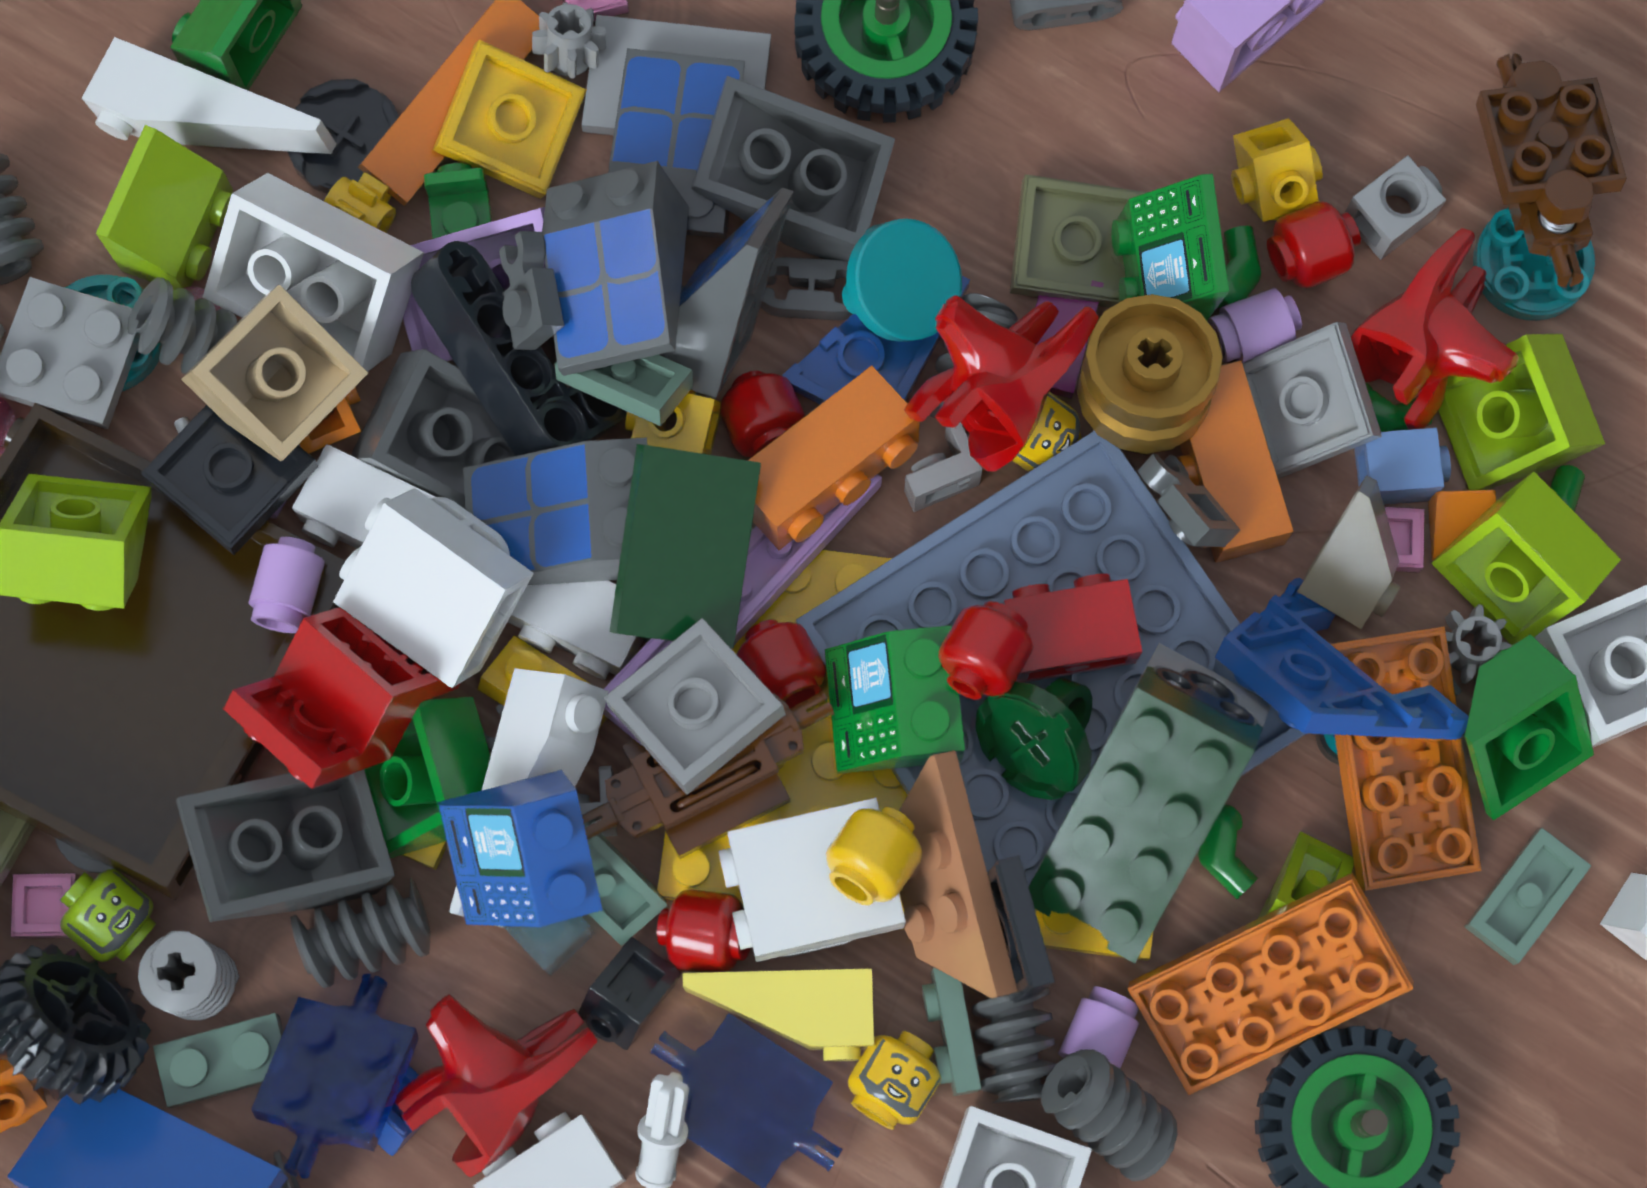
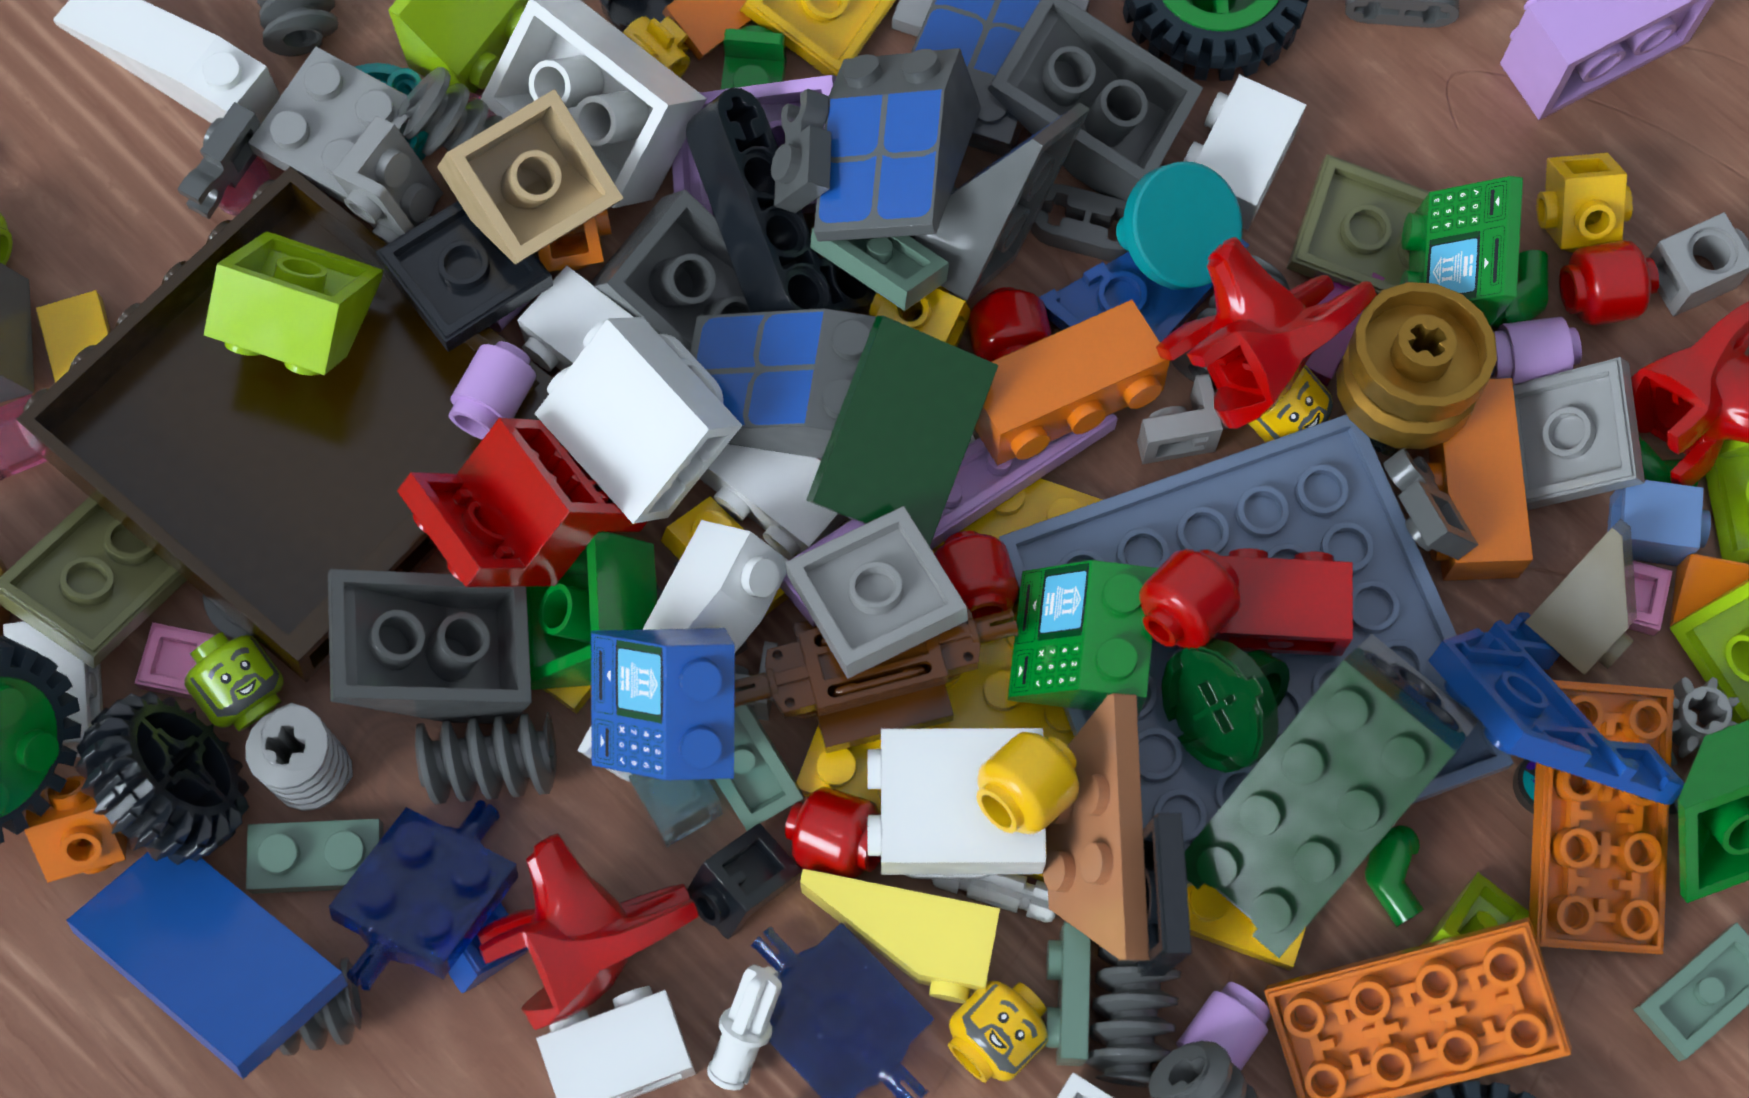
camera: 15 degrees right, 5 degrees down
none -> light grey bracket [332,115,443,244]
none -> white axle [933,874,1056,923]
none -> white brick [1183,75,1306,230]

